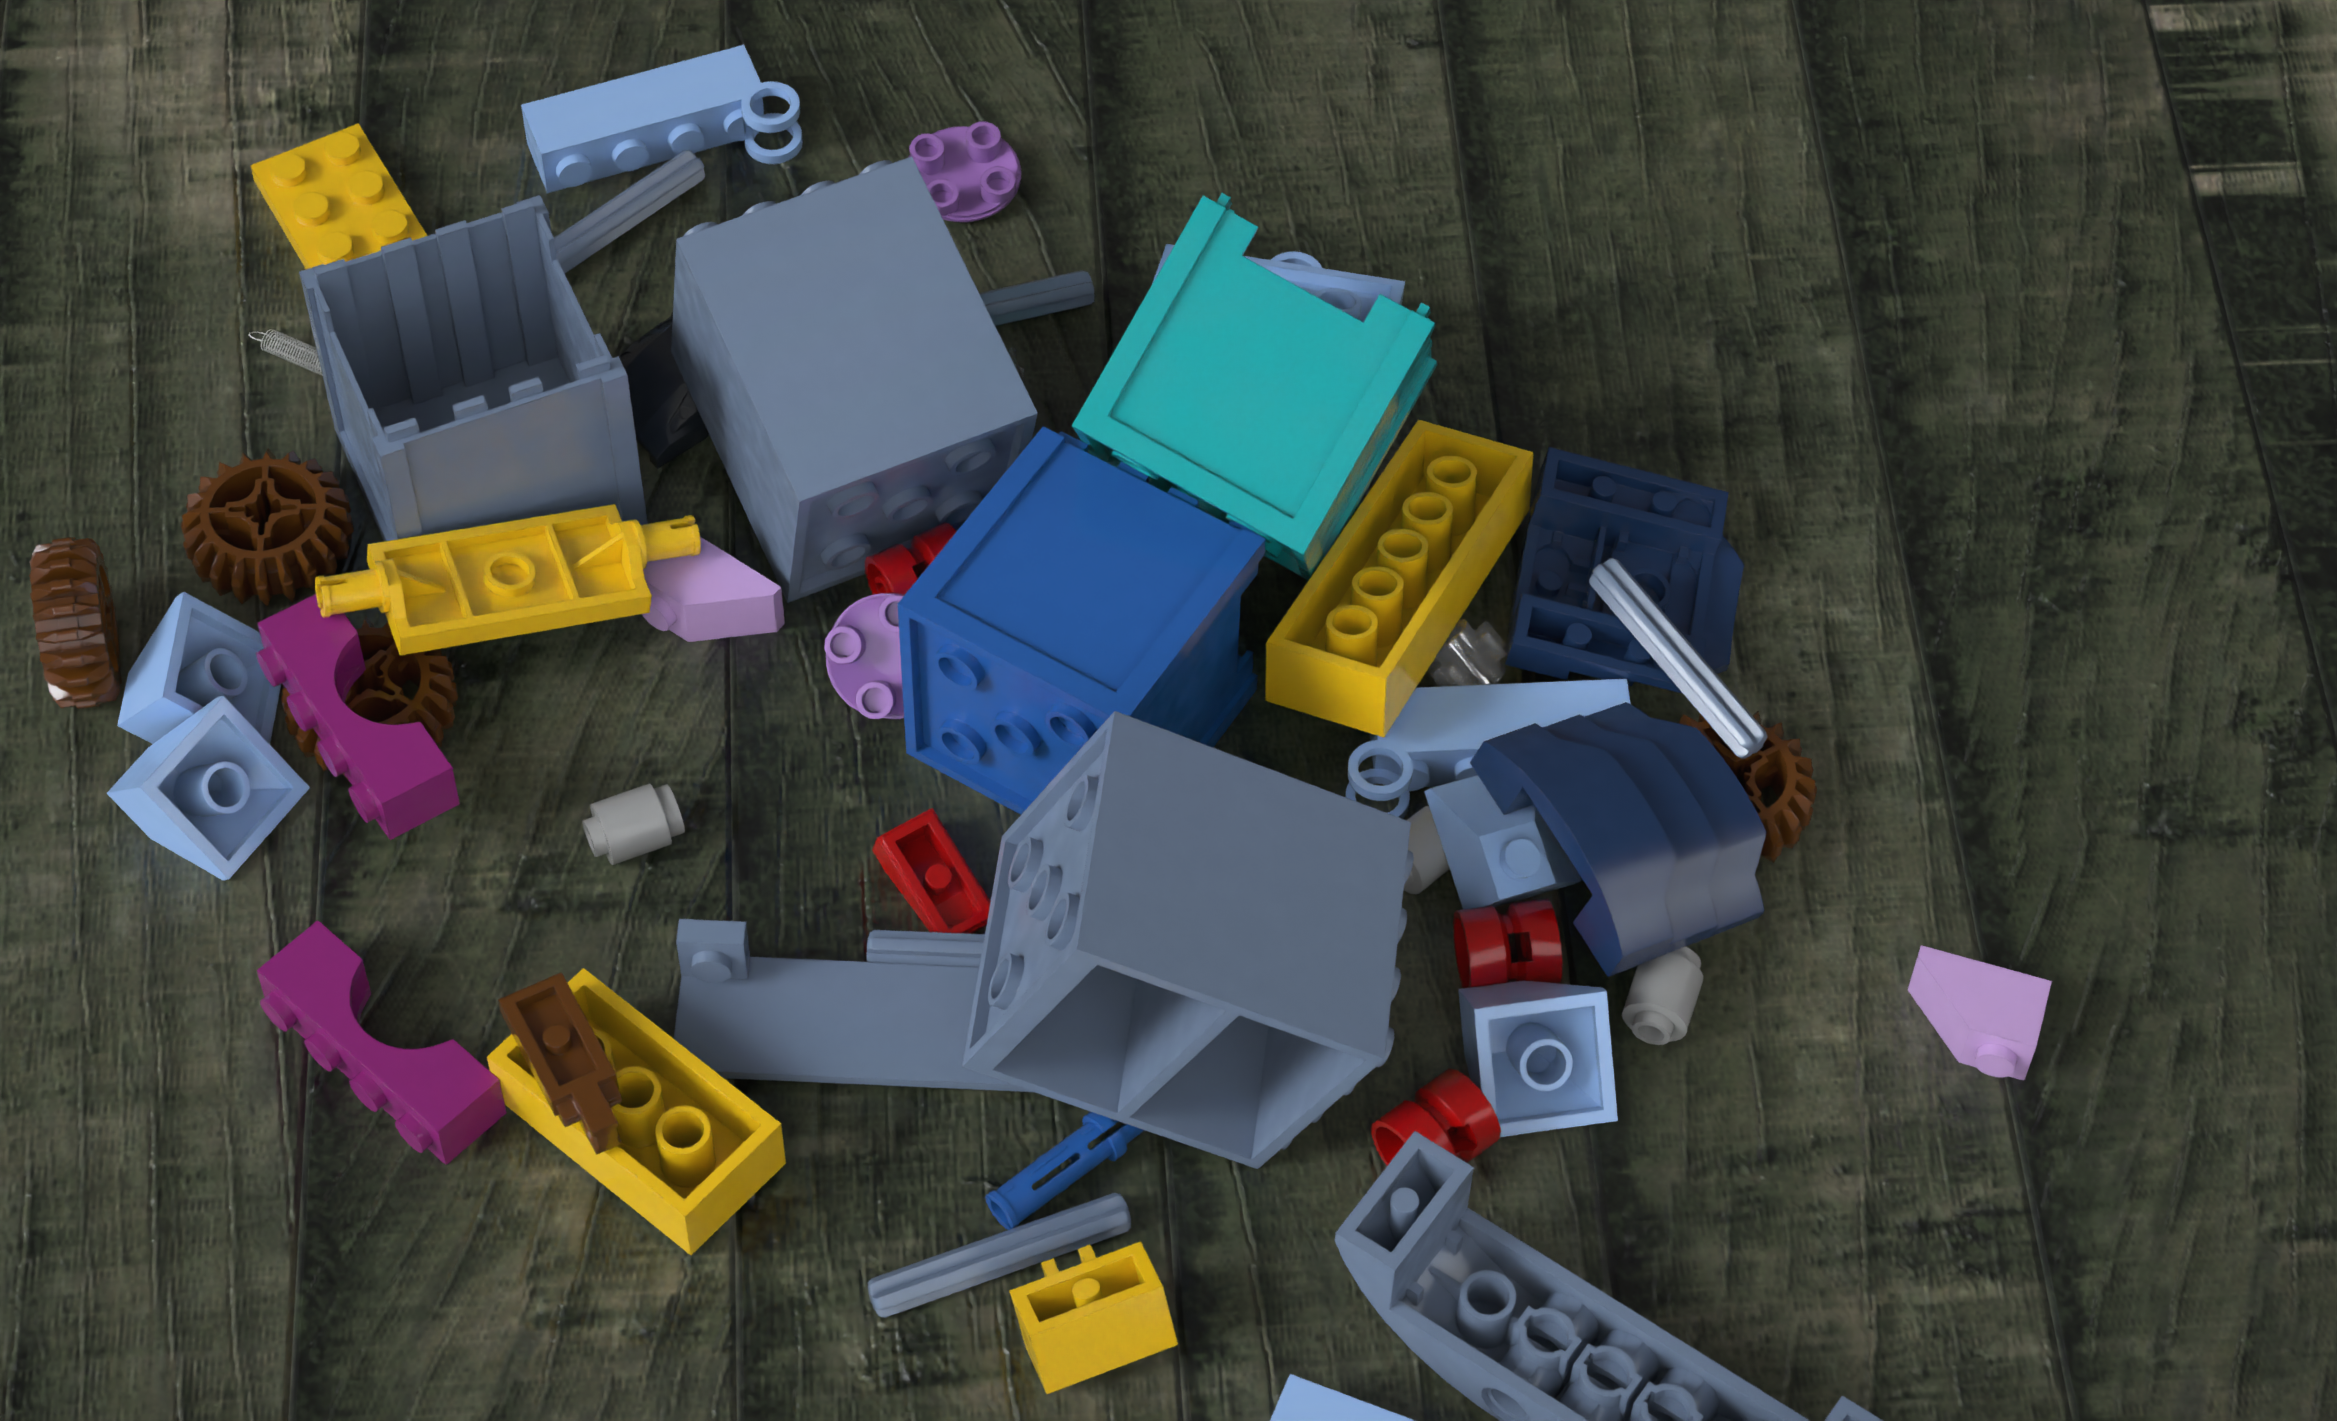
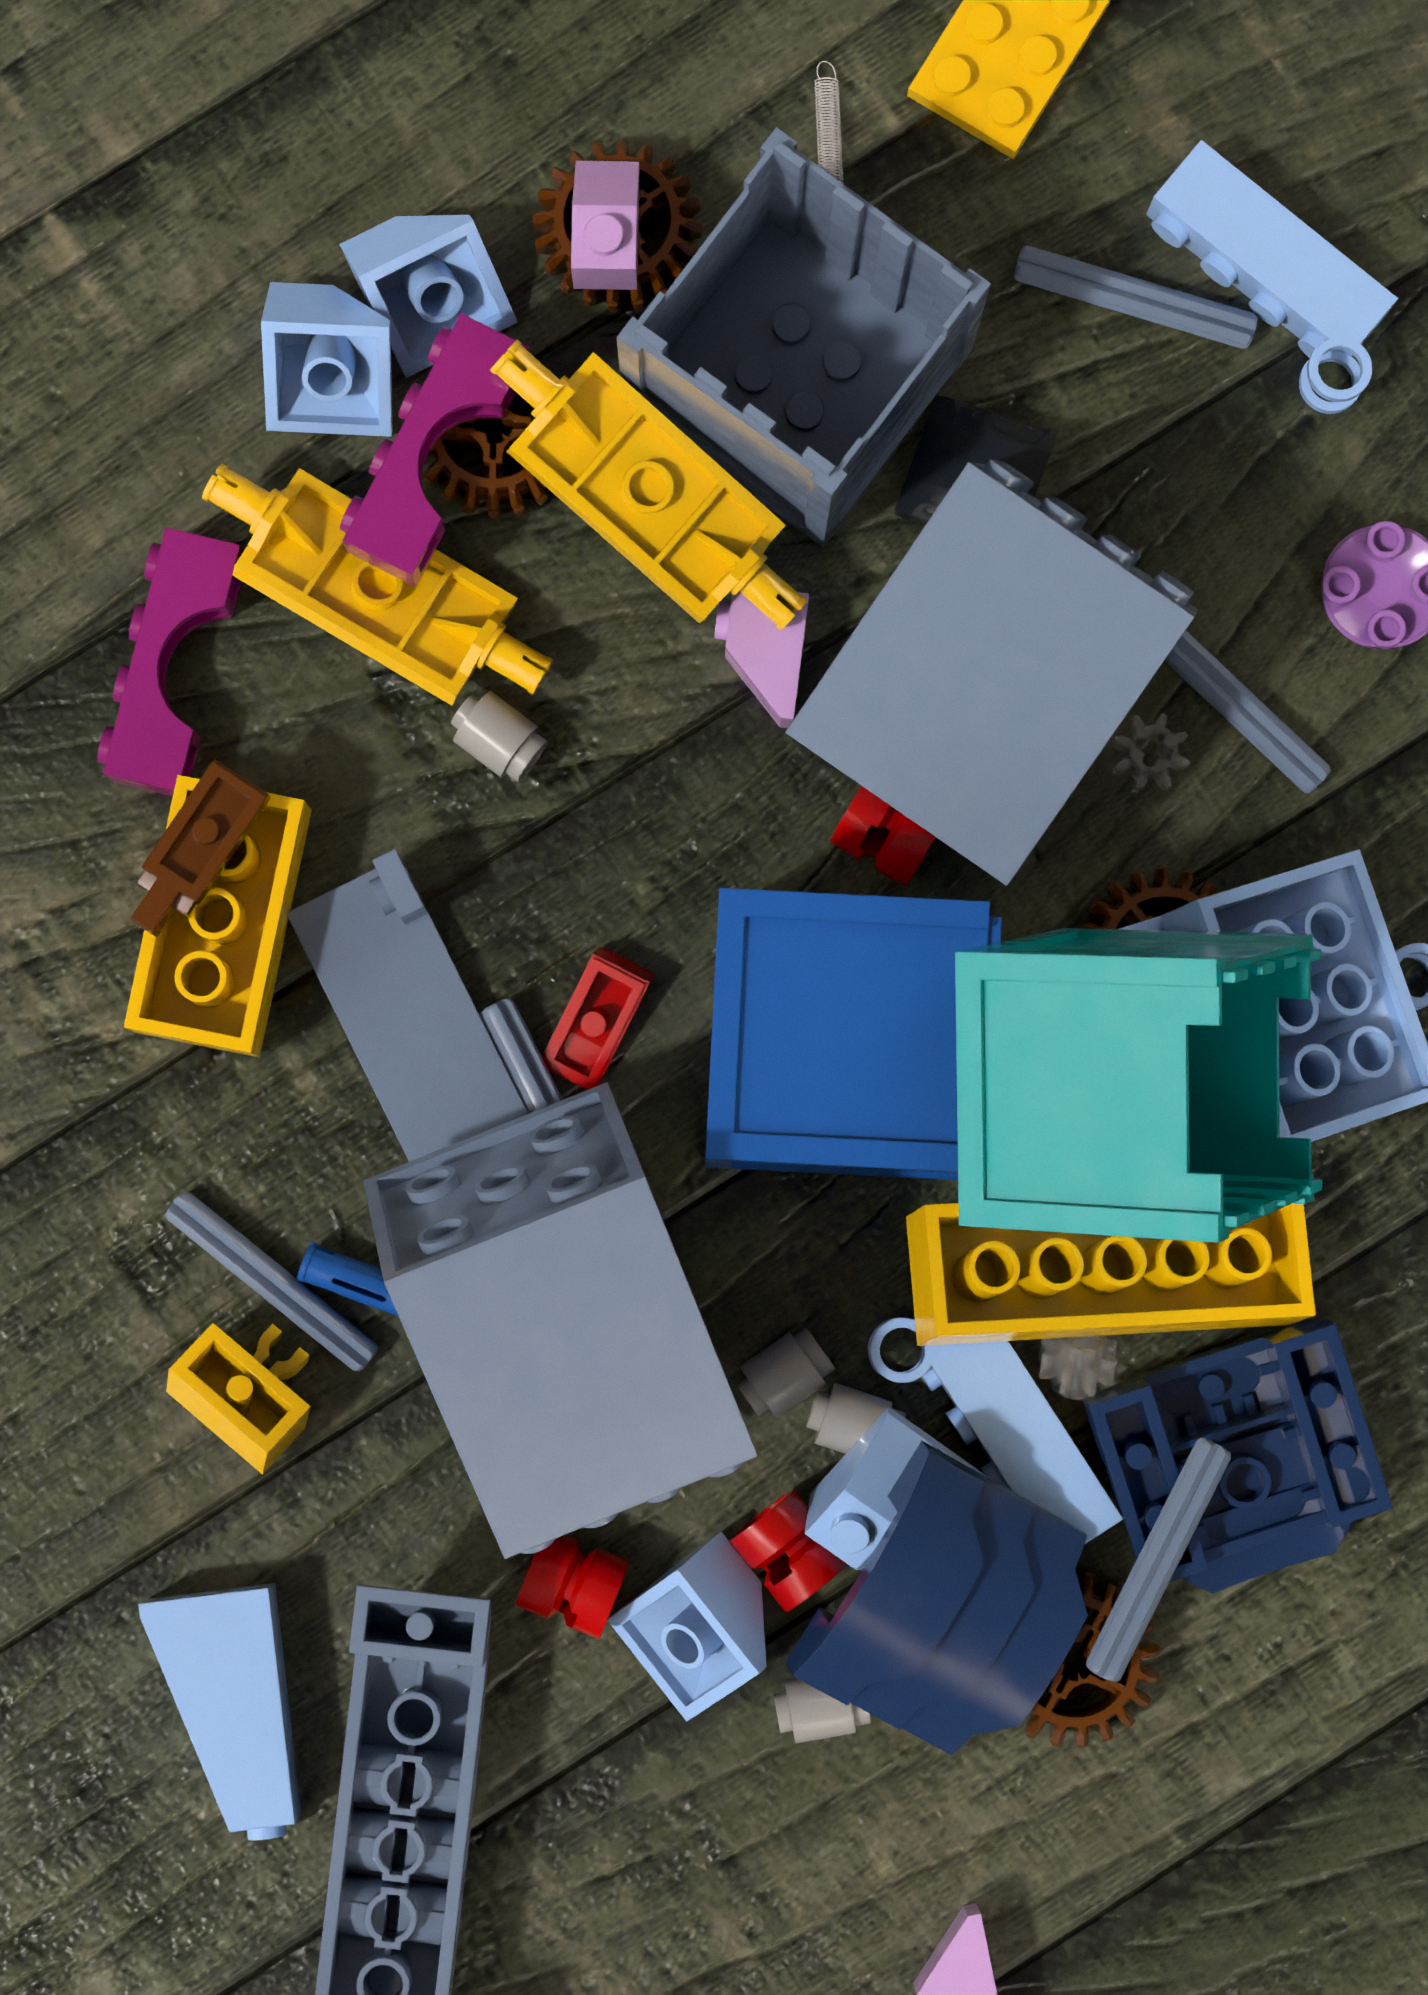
camera: 60 degrees right, 30 degrees up
reddish brown gear [29,537,122,709] -> none
medium lavender dish [824,593,904,720] -> none
none -> yellow plate [202,463,554,706]
none -> lavender slope [571,161,639,290]

